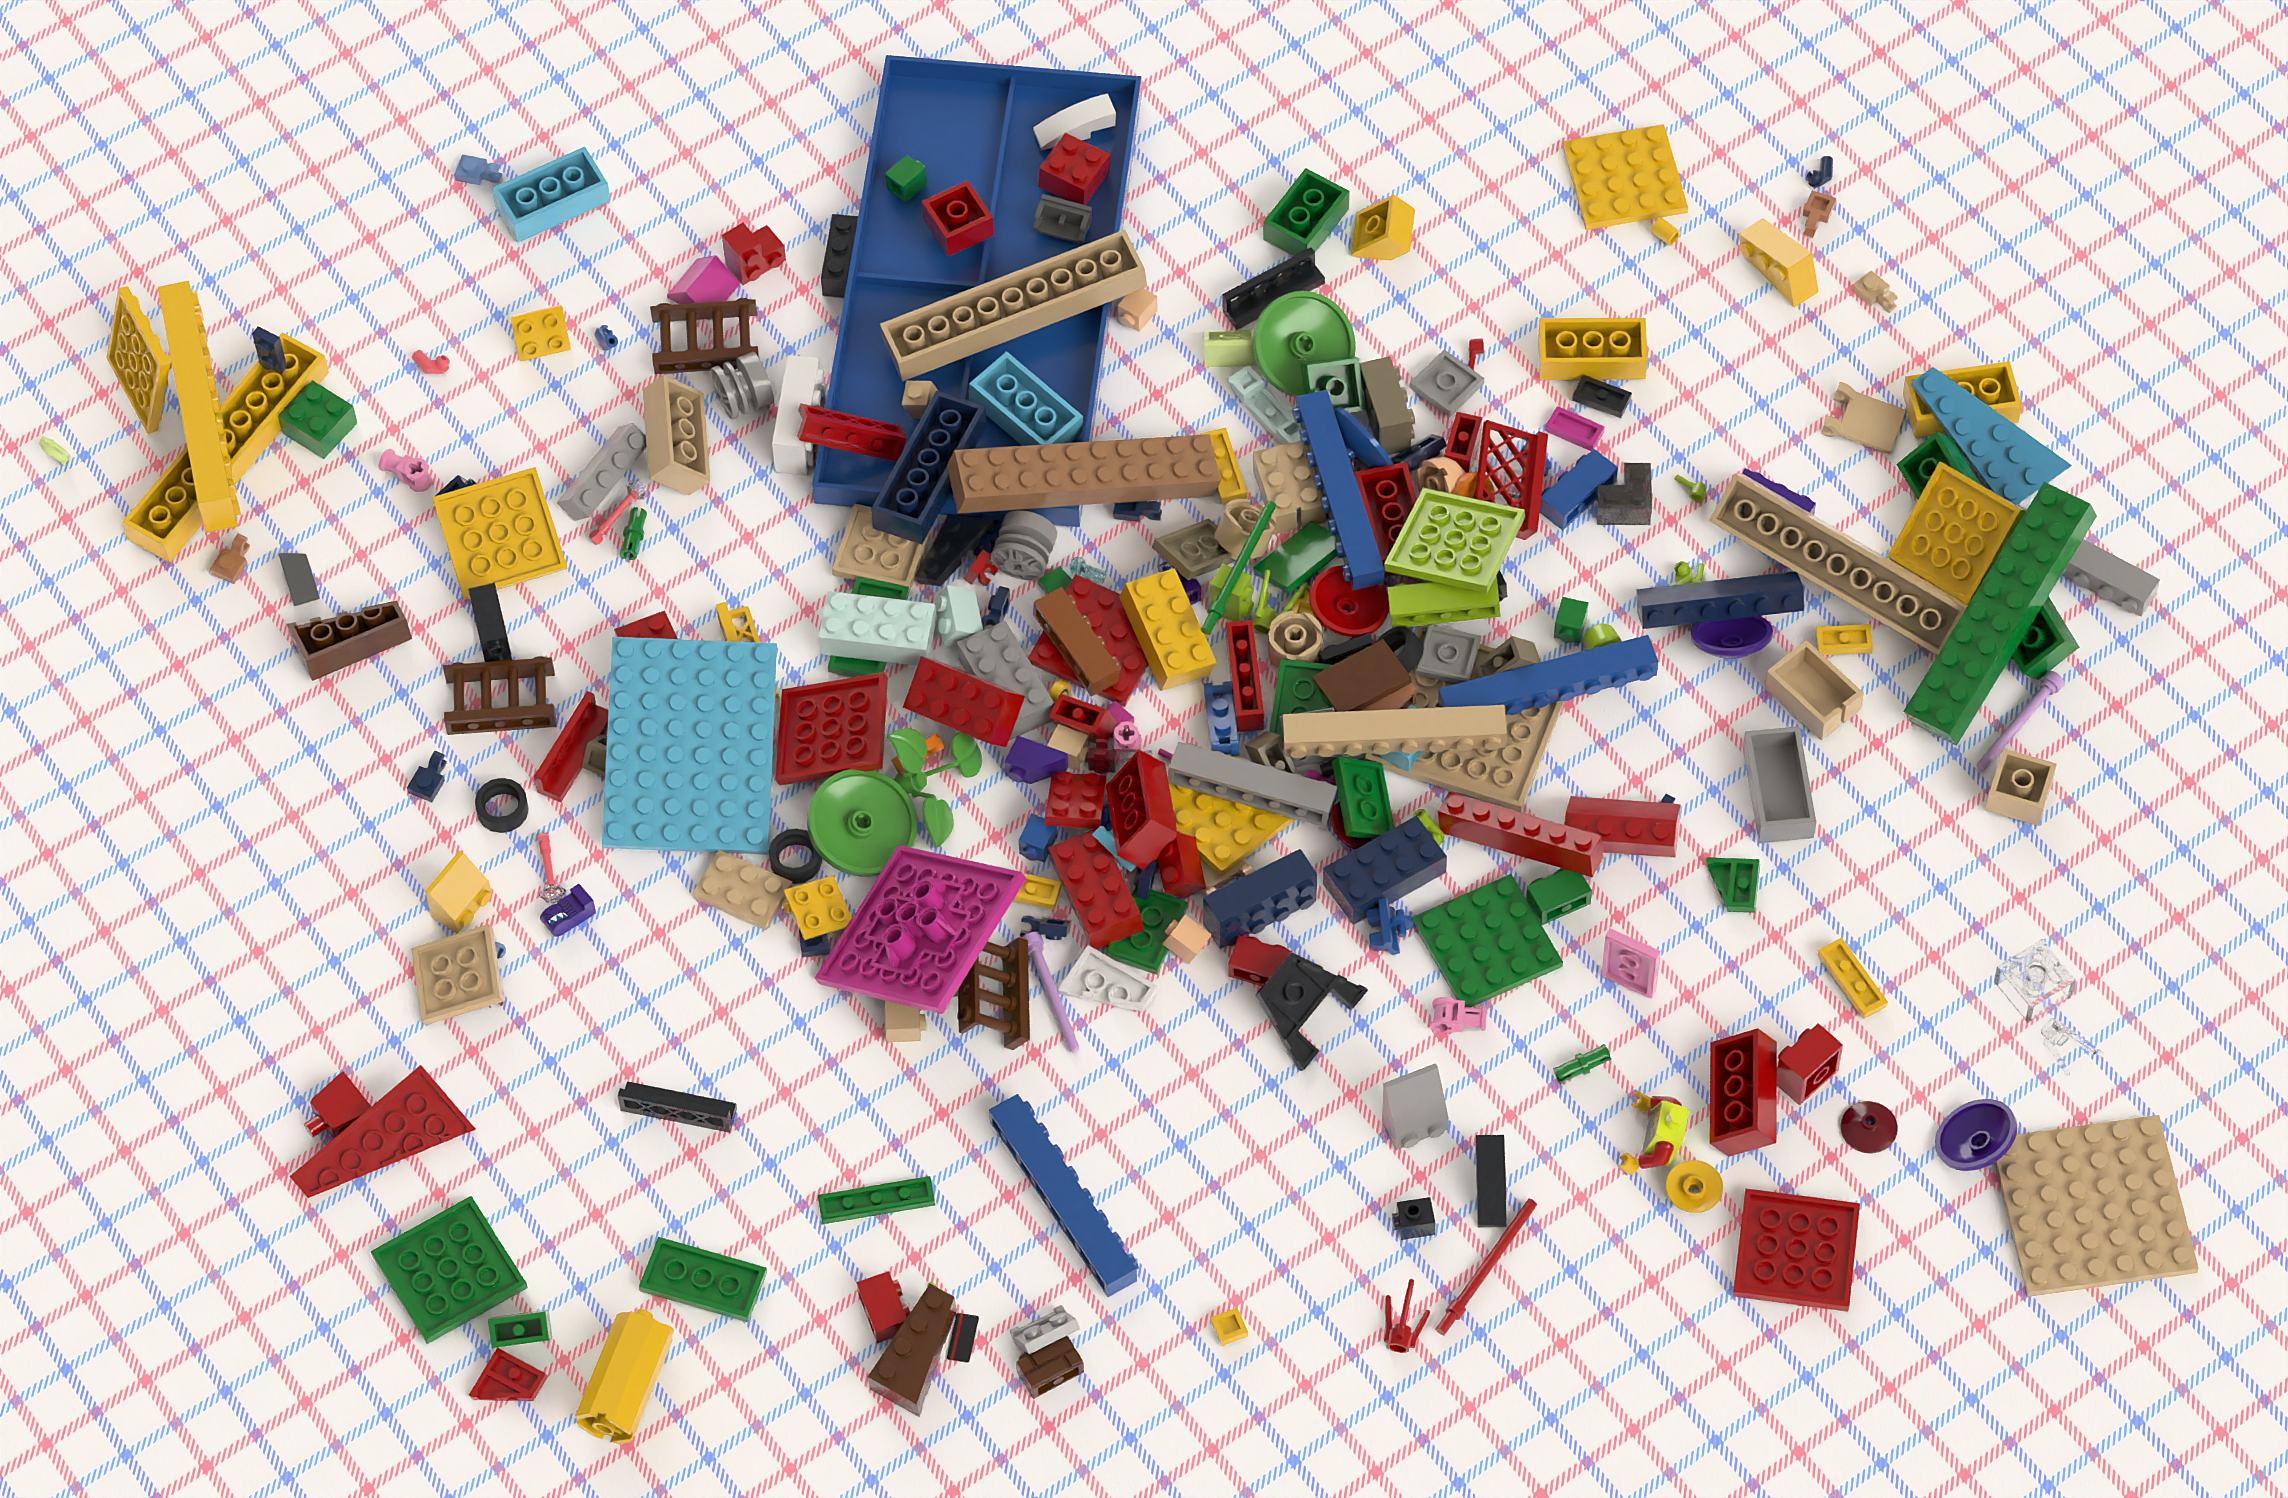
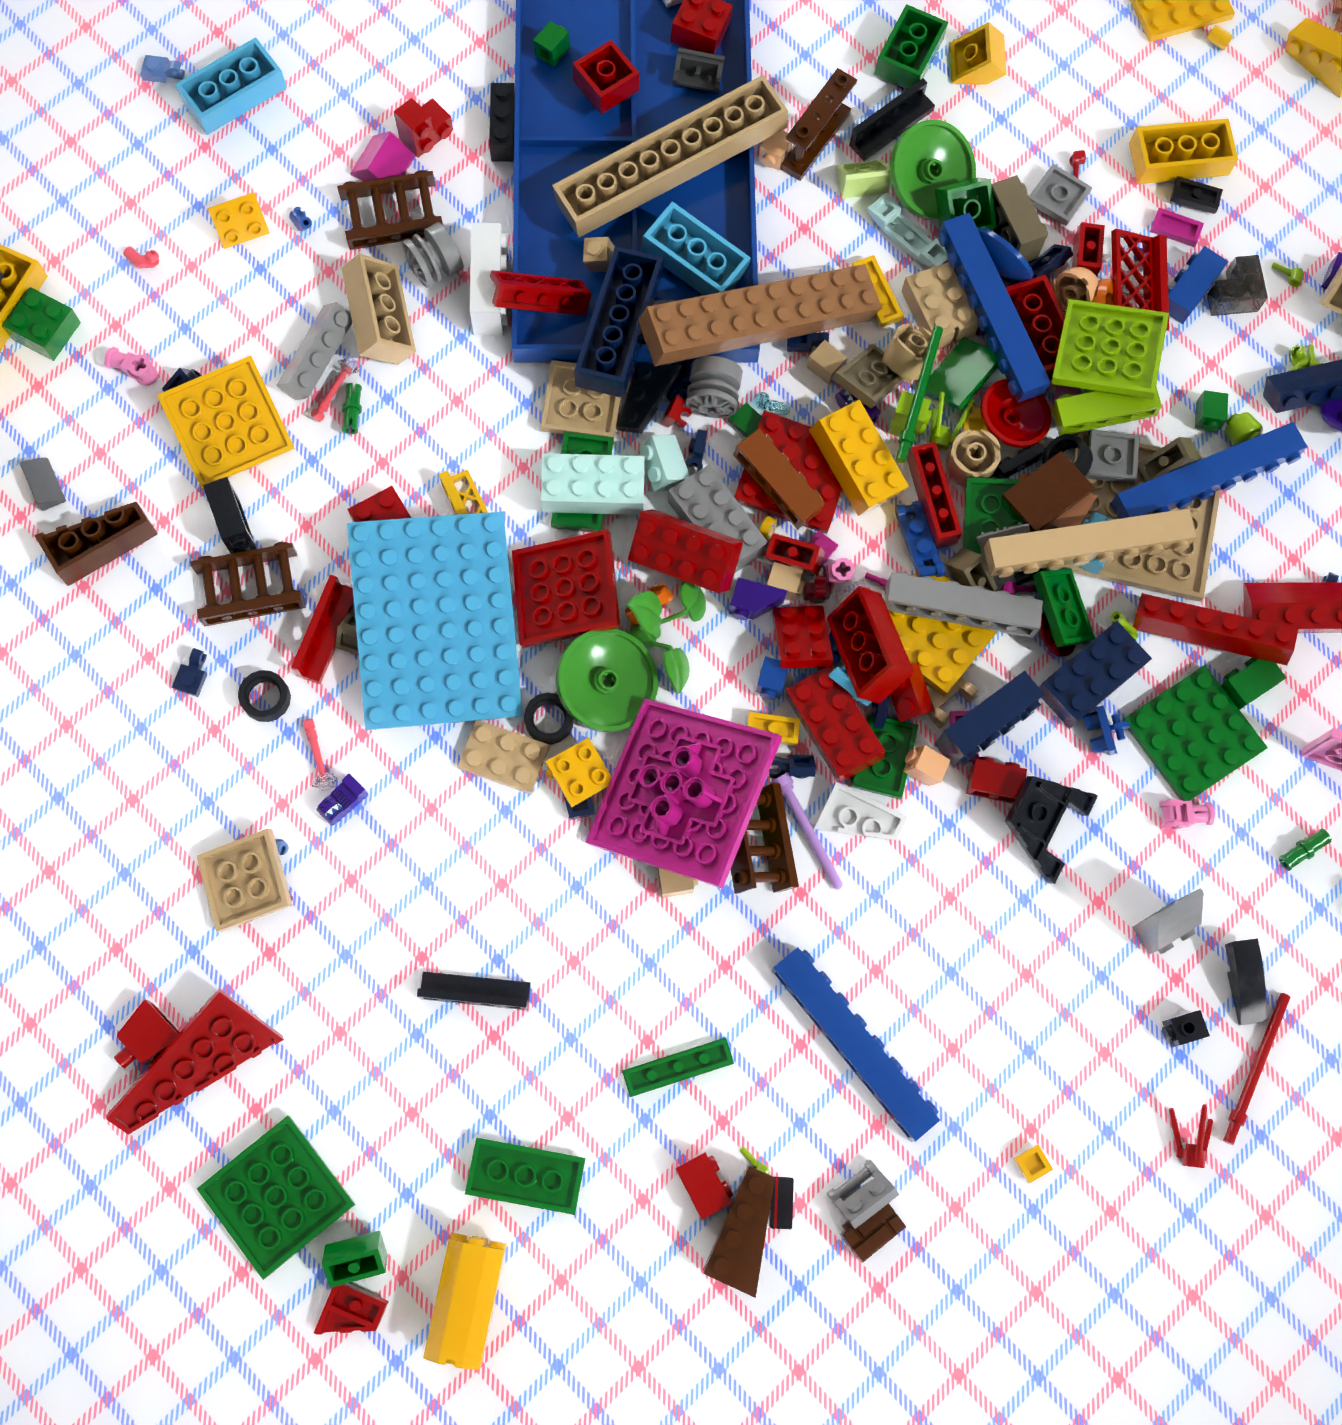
camera: 15 degrees left, 15 degrees up
yellow slope [425,850,492,934] -> none
none -> reddish brown fence [781,68,858,181]
none -> tan brick [807,340,847,385]

